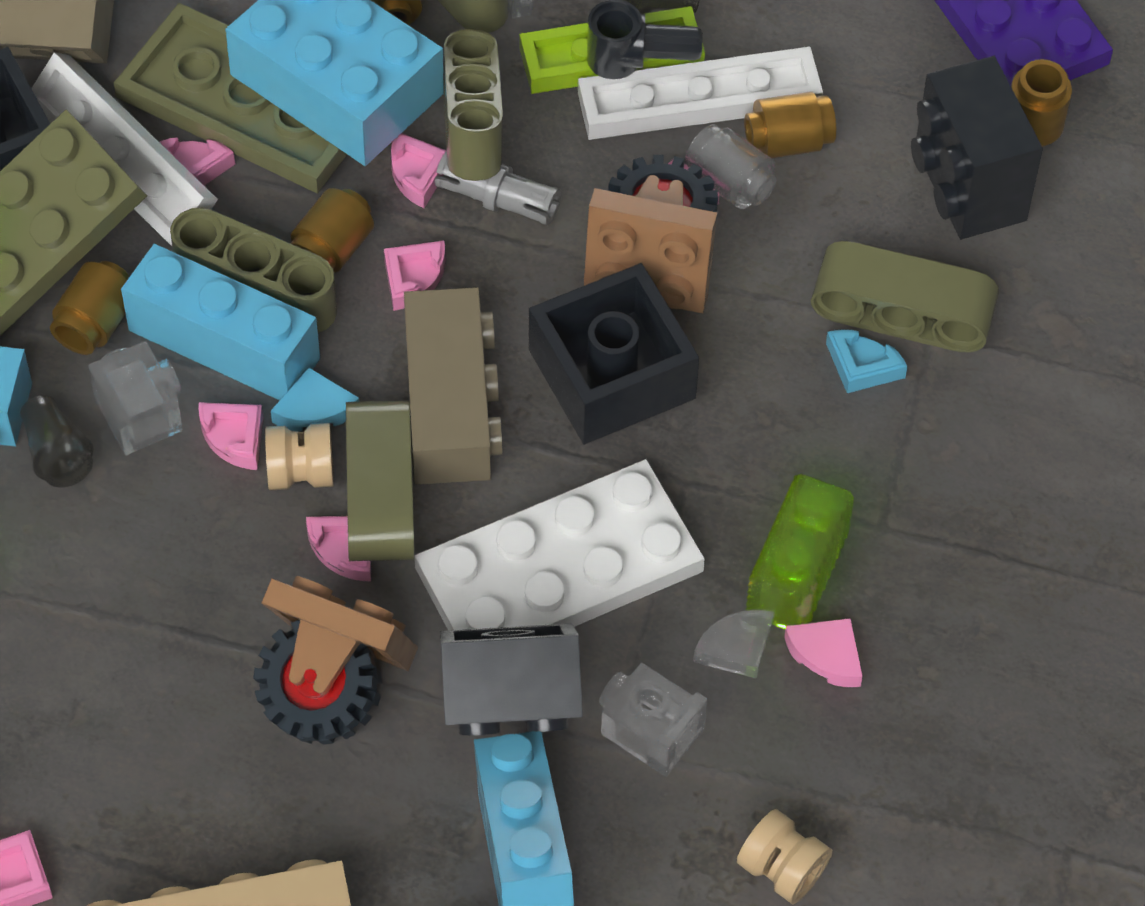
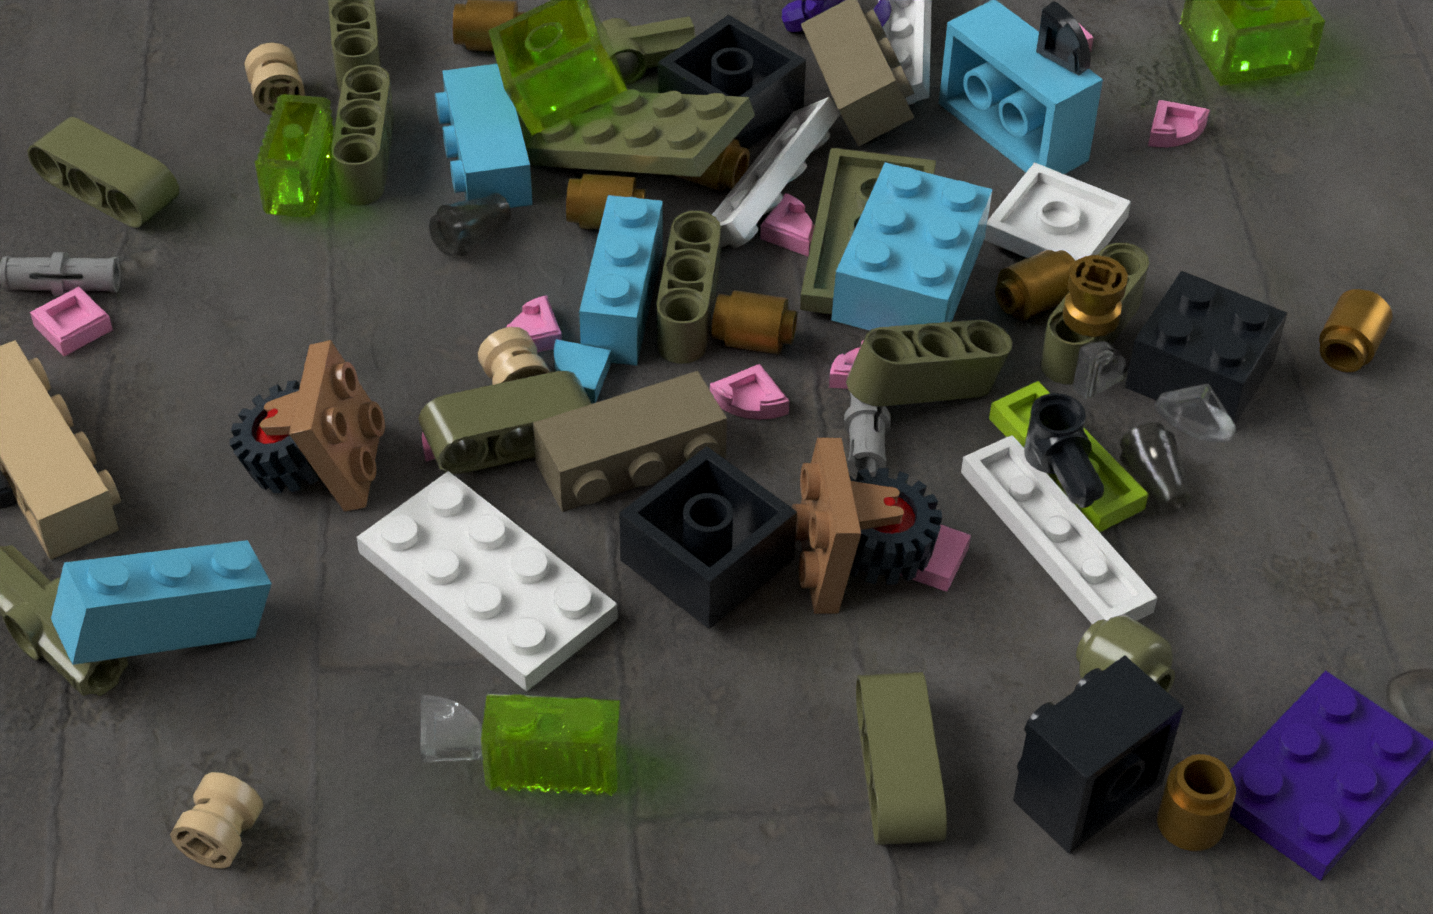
camera: 70 degrees right, 10 degrees down
clear brick [88,341,183,456] -> none
brick [440,623,583,736] -> none
clear brick [599,662,708,777] -> none
clear brick [685,124,777,210] -> none
pearl gold brick [744,92,836,159] -> none
bright pink tile [784,619,863,687] -> none
medium azure tile [826,330,907,393] -> none
none -> olive head [1076,615,1175,692]

